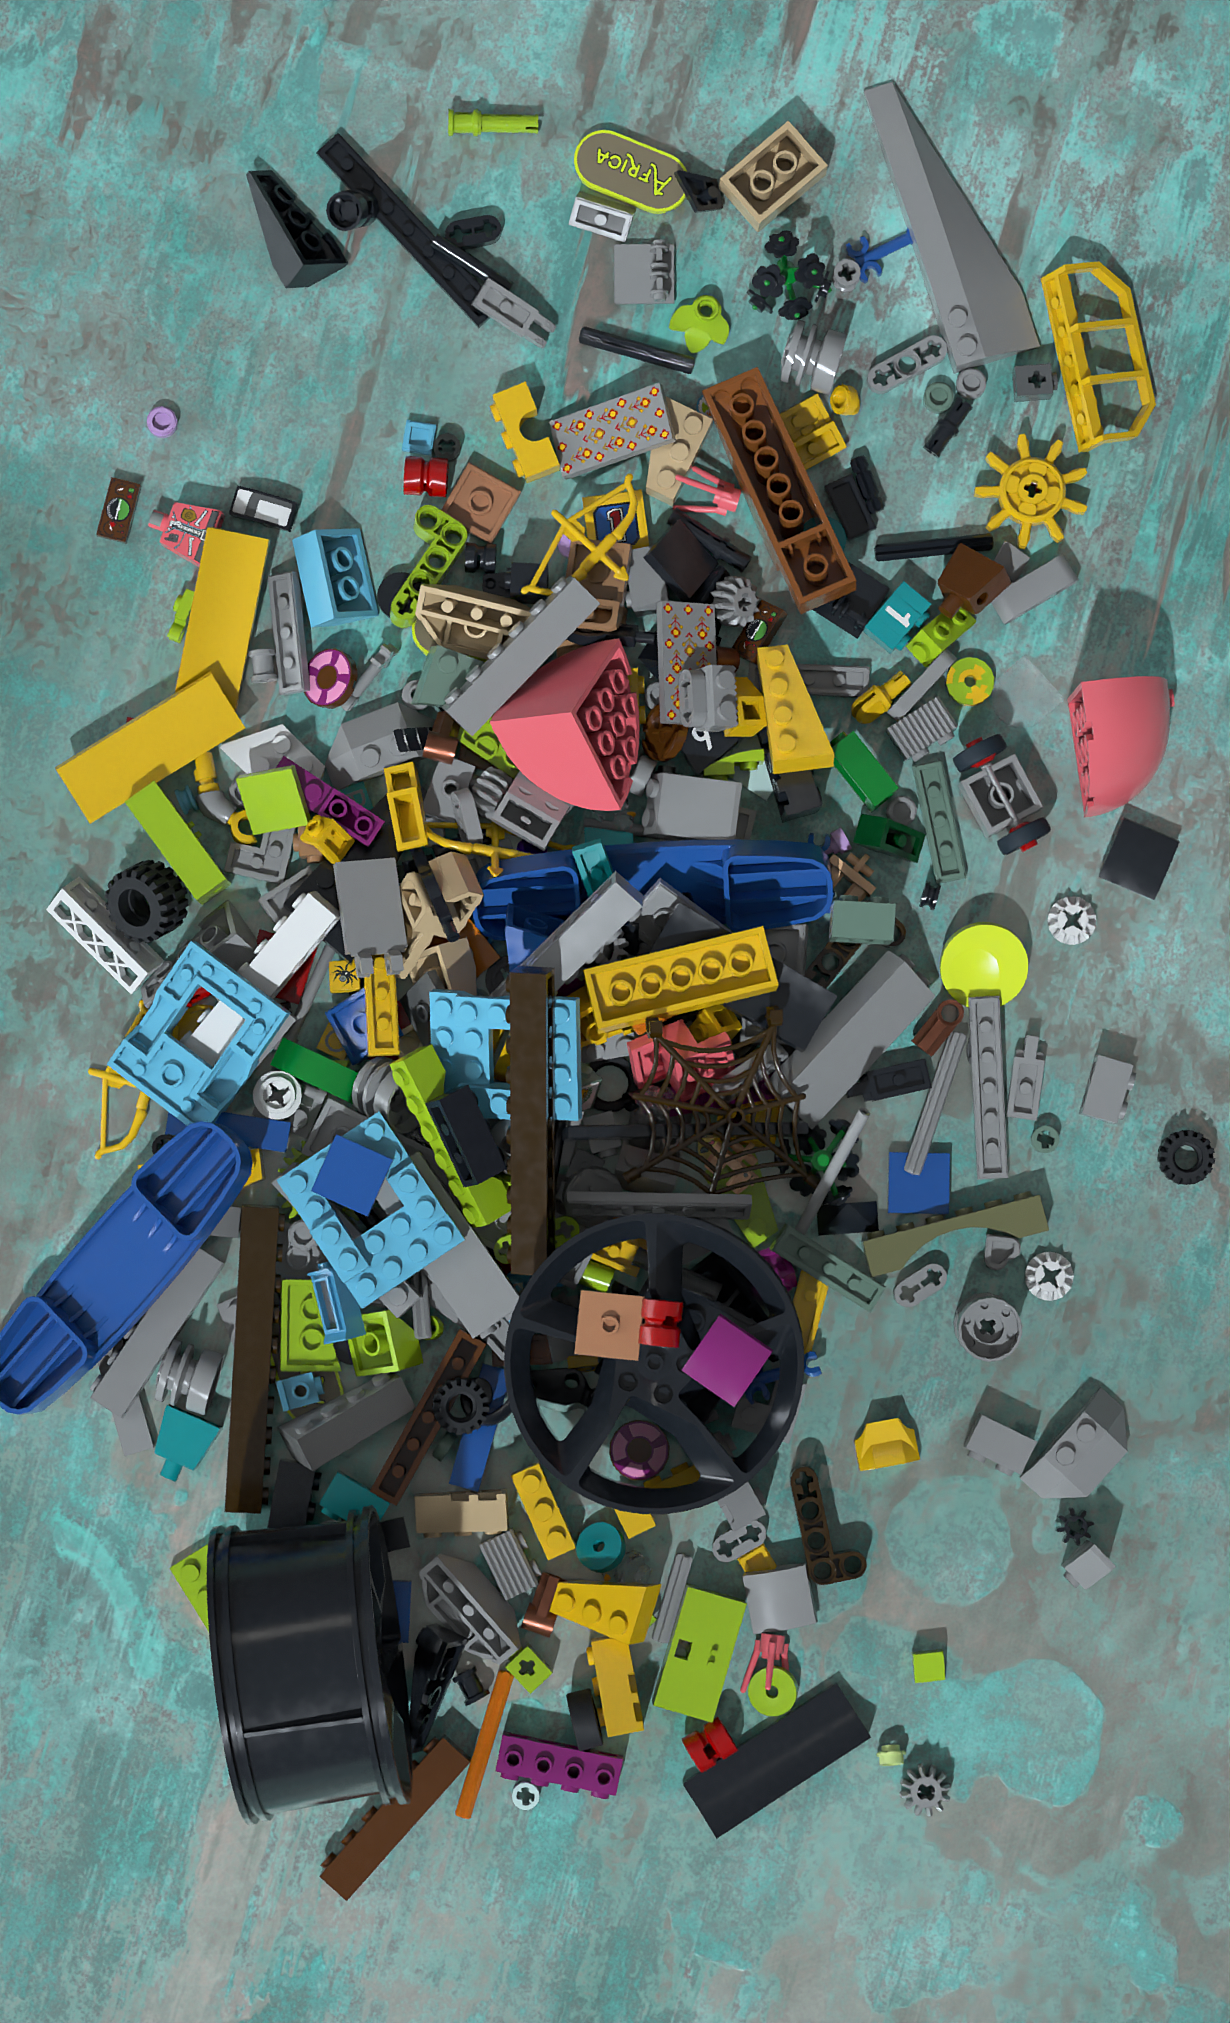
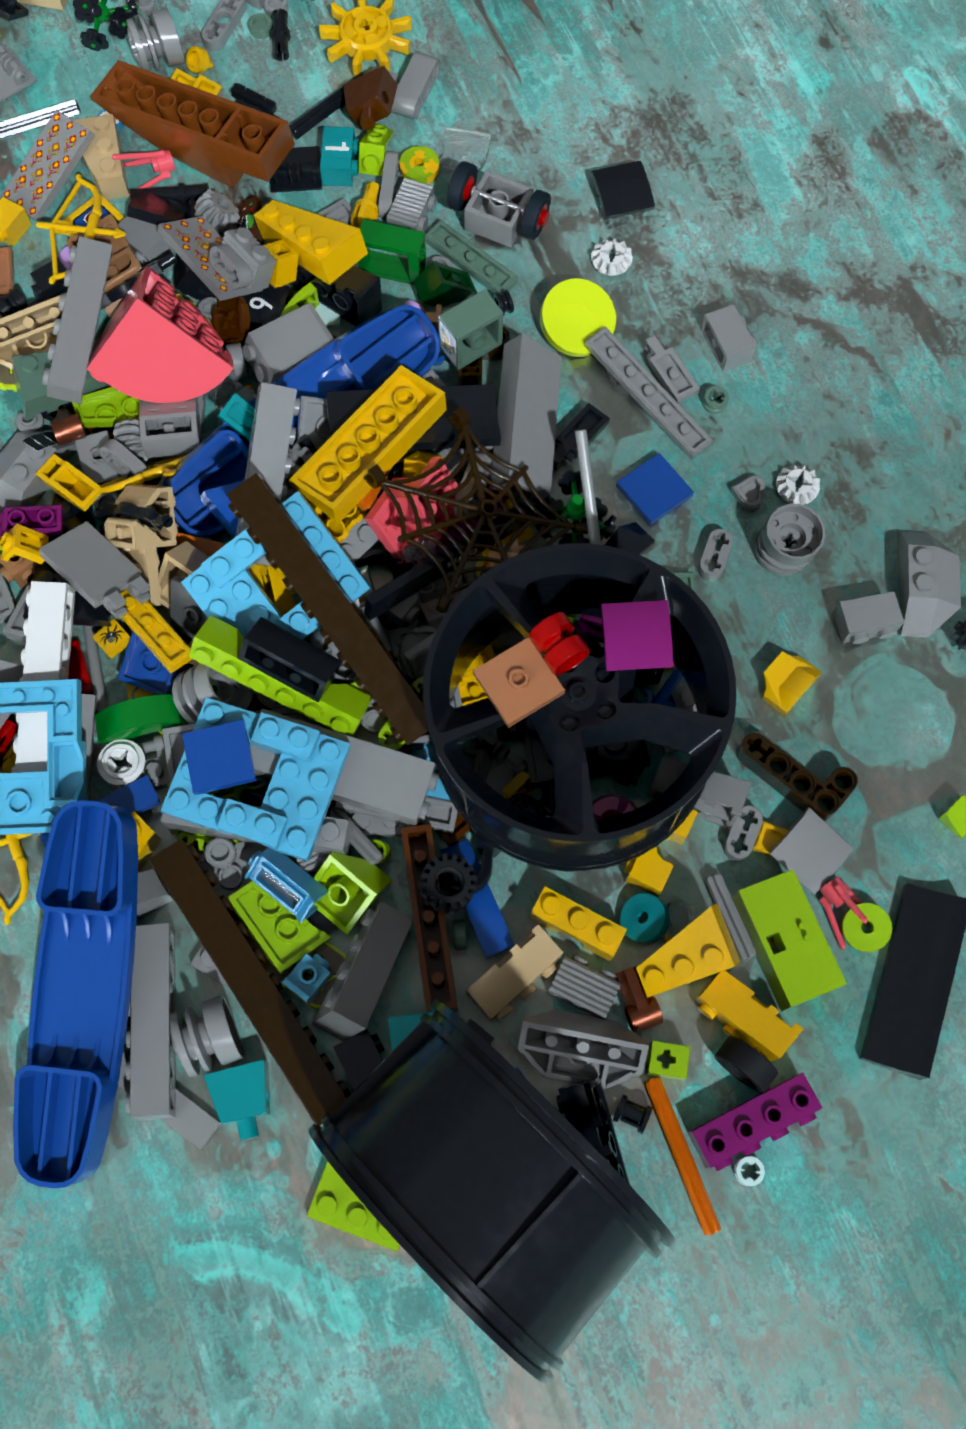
camera: 40 degrees left, 15 degrees down
reddish brown brick [319,1734,471,1901] -> none
lime plate [669,295,729,354] -> none
red wheel [681,1716,738,1773] -> none
olive arch [861,1191,1049,1277] -> none
light grey axle [904,1031,967,1175] -> none
copper piece [911,999,964,1057] -> none
coral brick [1067,676,1175,818] -> none
black tyre [1157,1130,1215,1185] -> none

